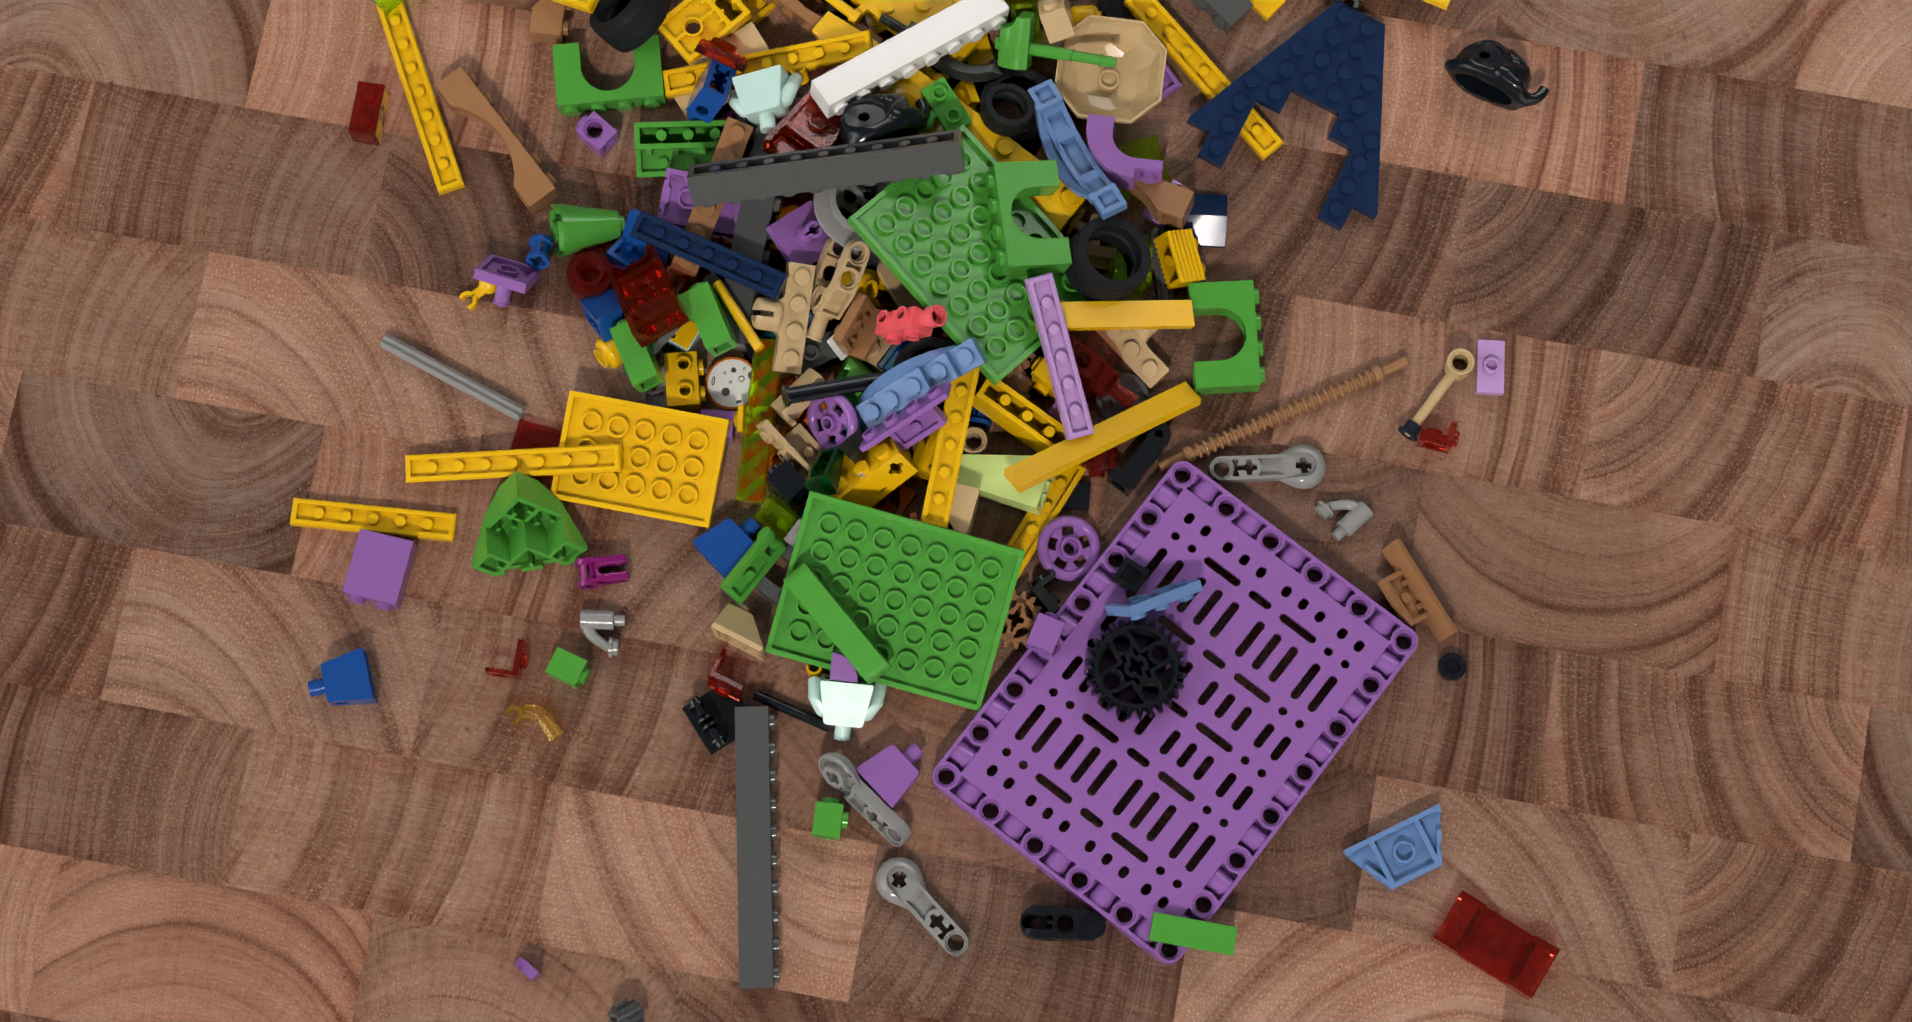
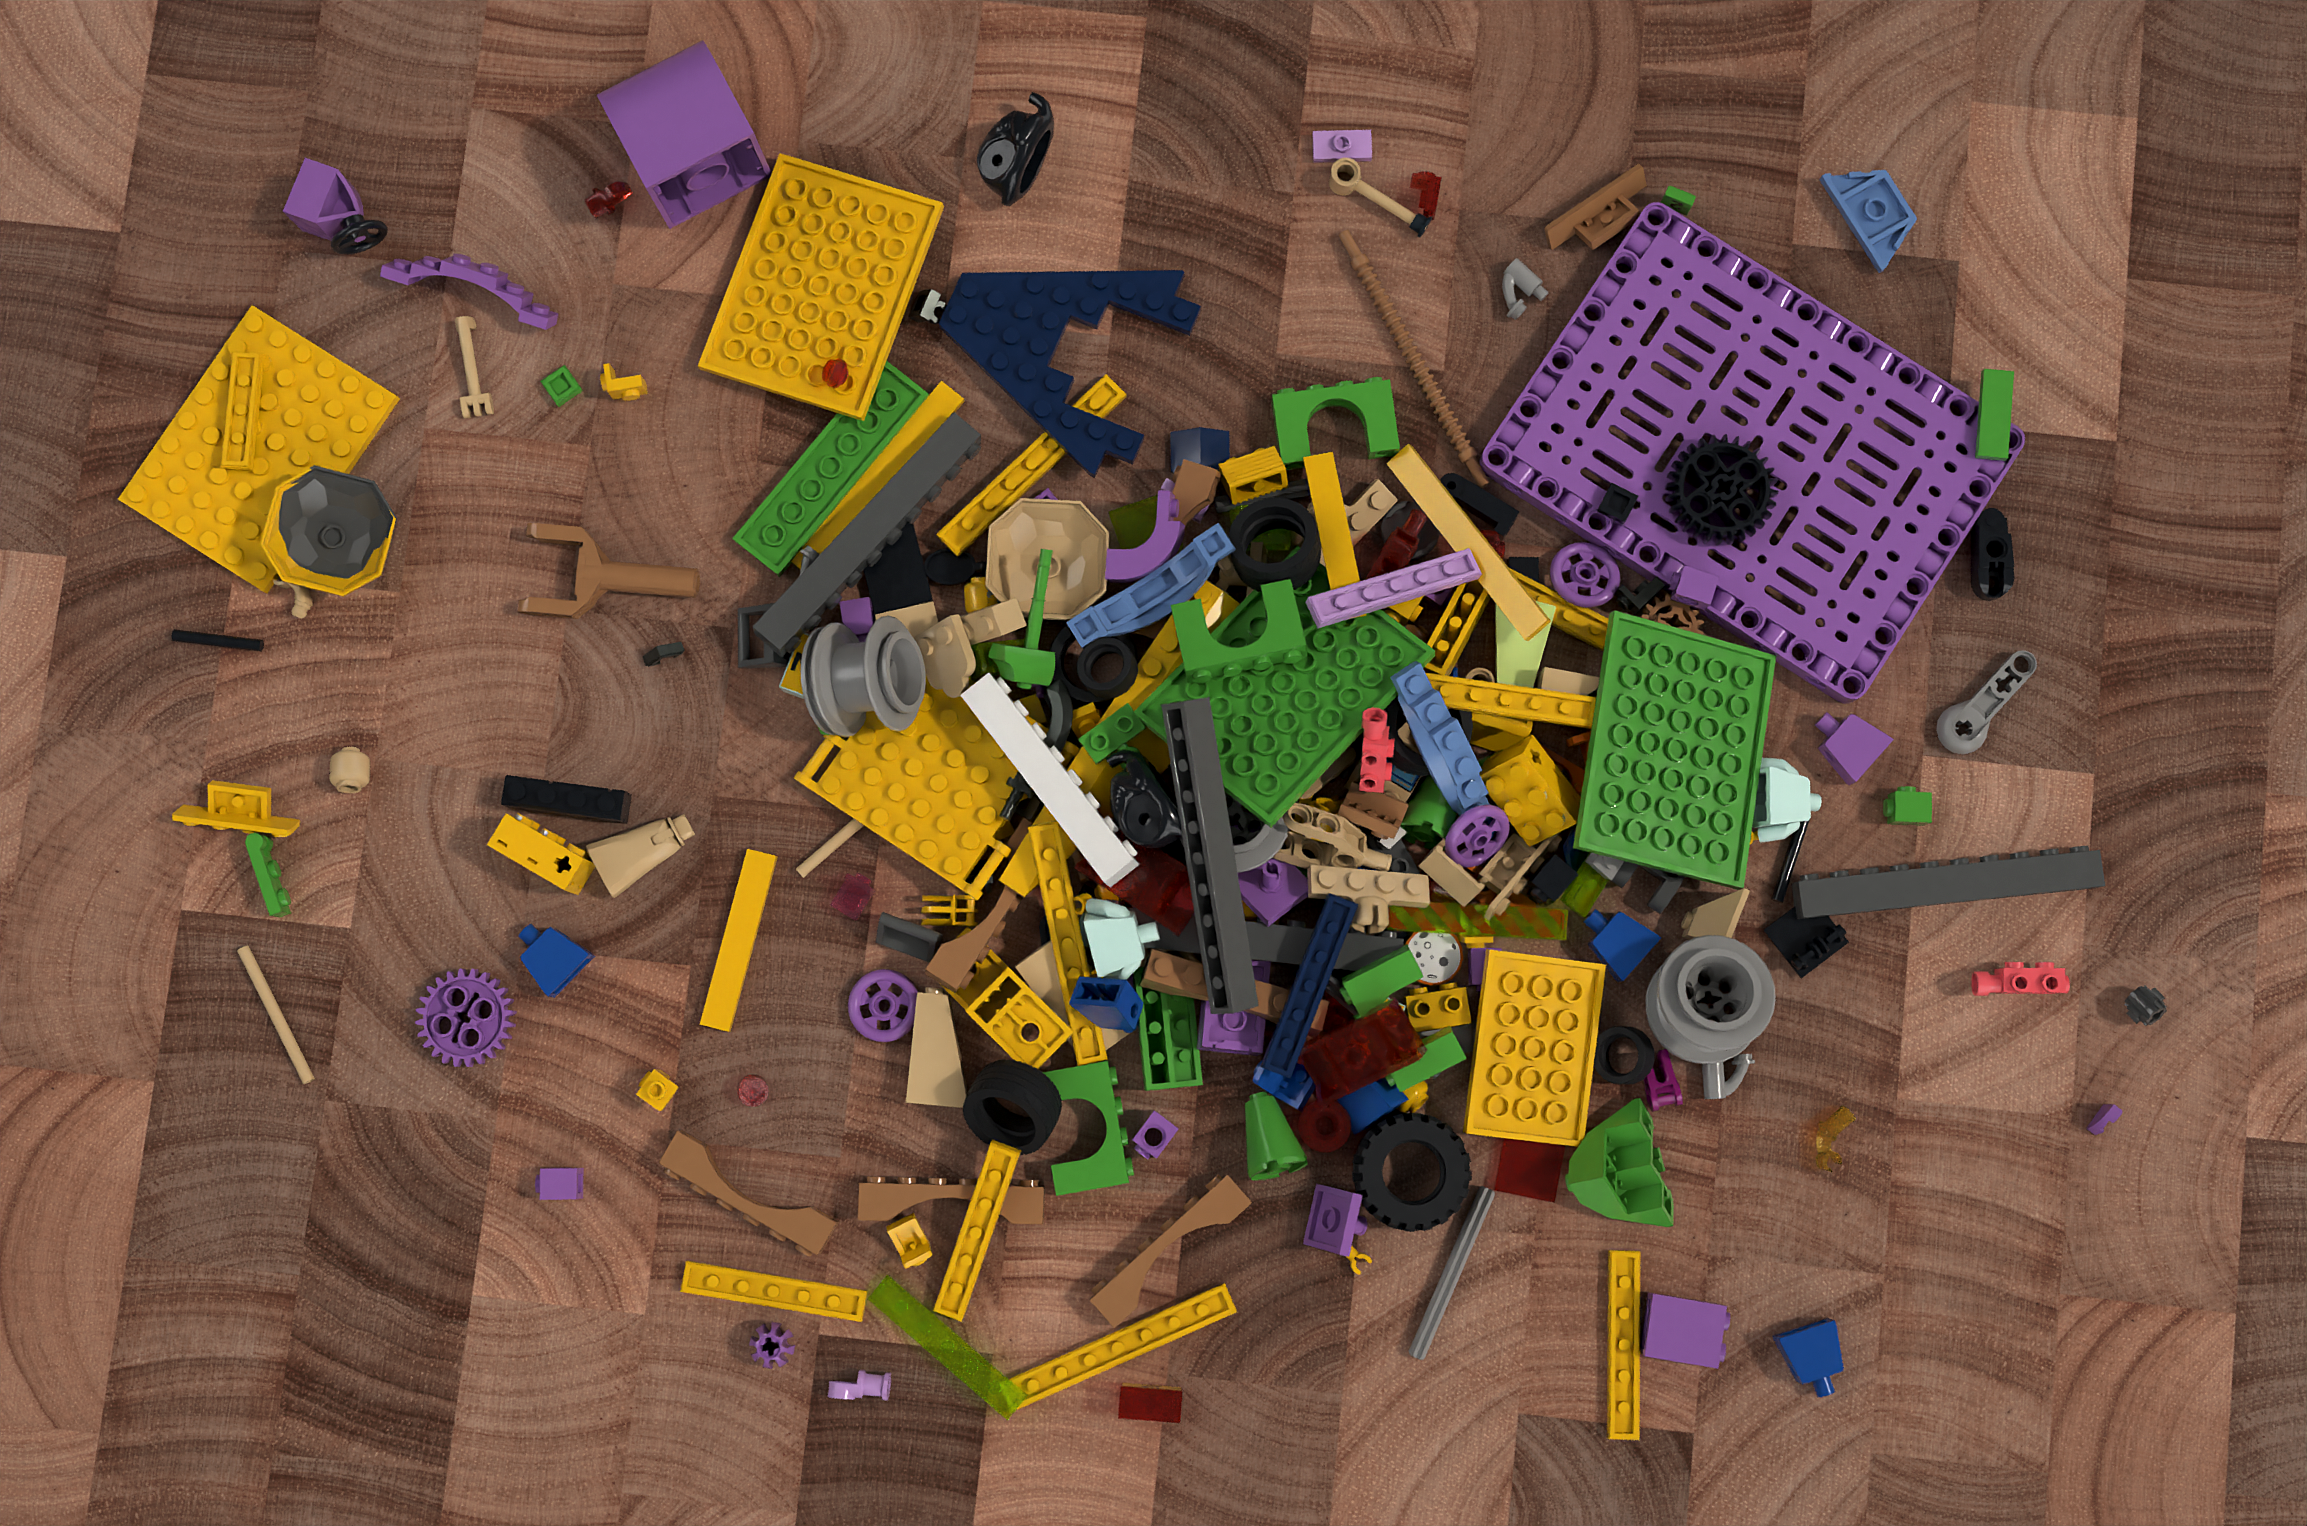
camera: 90 degrees left, 5 degrees up
yellow tile [405,444,623,483] -> none
clear red bracket [485,639,529,680] -> none
blue bush [525,234,553,270] -> none
bright green brick [545,647,591,690] -> none
clear red tile [694,37,747,73] -> none
clear red bracket [706,648,745,702] -> none
yellow piece [712,280,765,352] -> none
bright green plate [719,527,786,605] -> none
black axle [781,371,885,408] -> none
bright green beam [783,562,892,685] -> none
dark green slope [804,445,844,495] -> none
light grey beam [818,752,911,847] -> none
medium lavender tile [830,651,858,682] -> none
pearl dark grey tile [839,428,863,464] -> none
medium lavender bracket [859,381,952,452] -> none
medium blue wing [1104,579,1203,620] -> none
light grey beam [1209,444,1326,489] -> none
clear red piece [1431,890,1560,1000] -> none
black tile [1437,653,1466,682] -> none
none -> black tyre [1352,1113,1472,1232]
none -> black tyre [1594,1026,1654,1084]
none -> light grey wheel [1646,935,1776,1064]
none -> bright green tile [1660,185,1696,215]
none -> coral brick [1971,962,2070,996]

